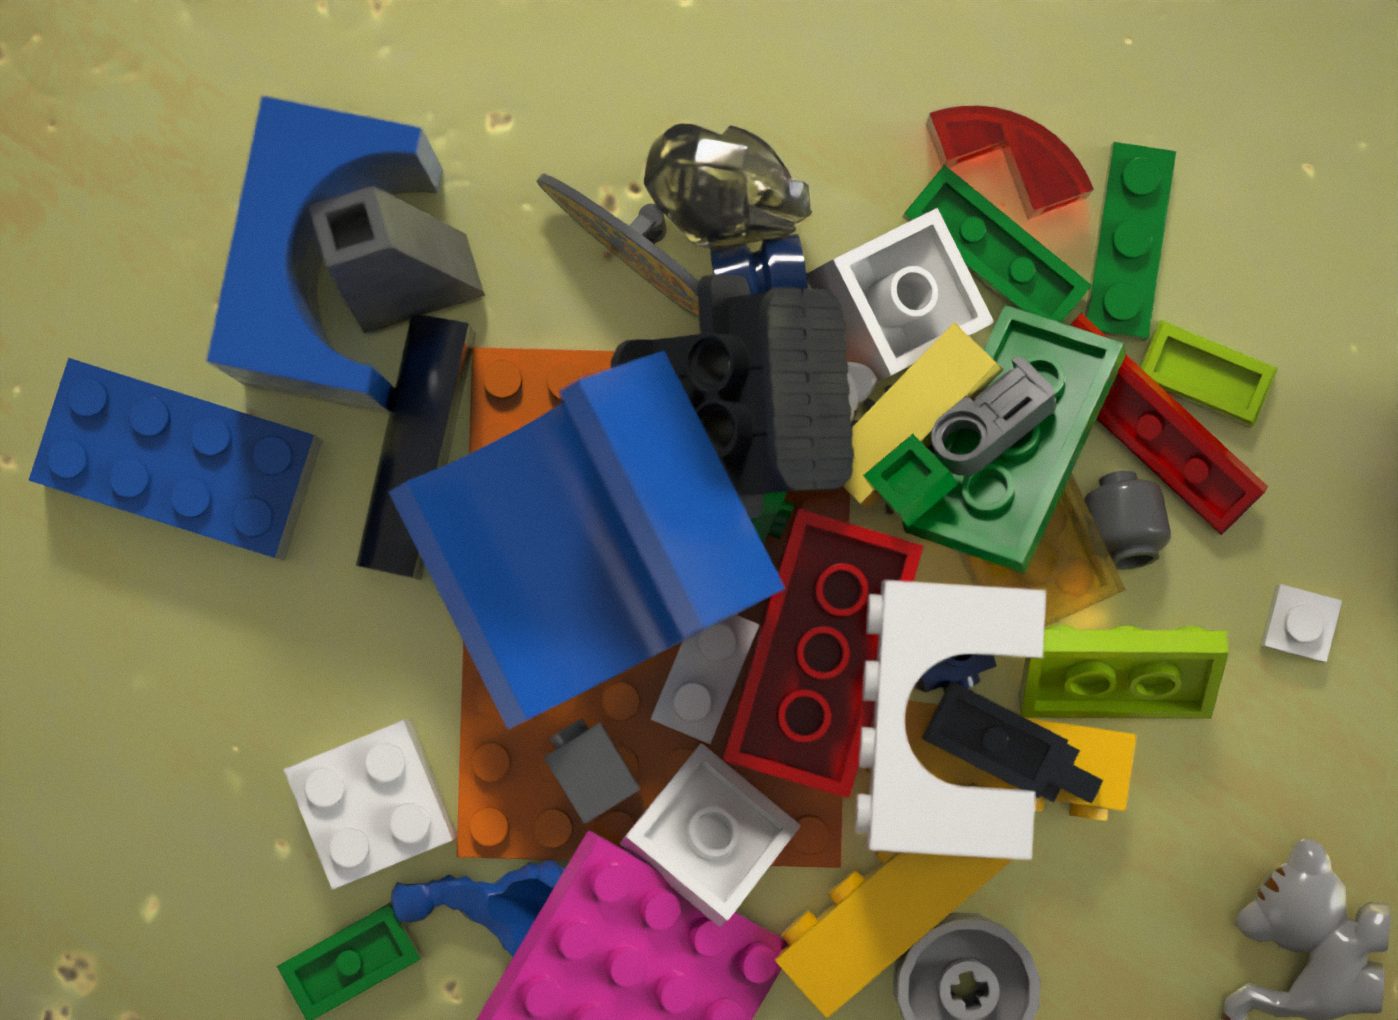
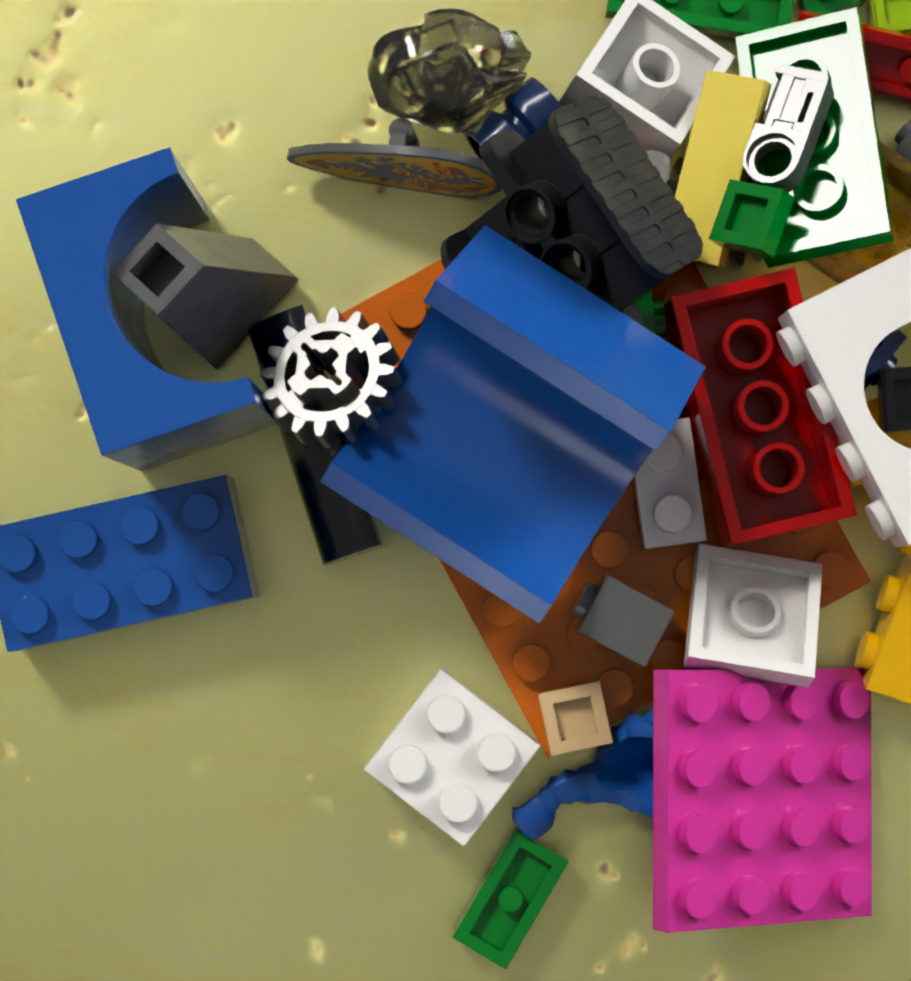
camera: 30 degrees left, 0 degrees up
none -> gear [260,308,402,448]
none -> tan plate [537,680,613,756]

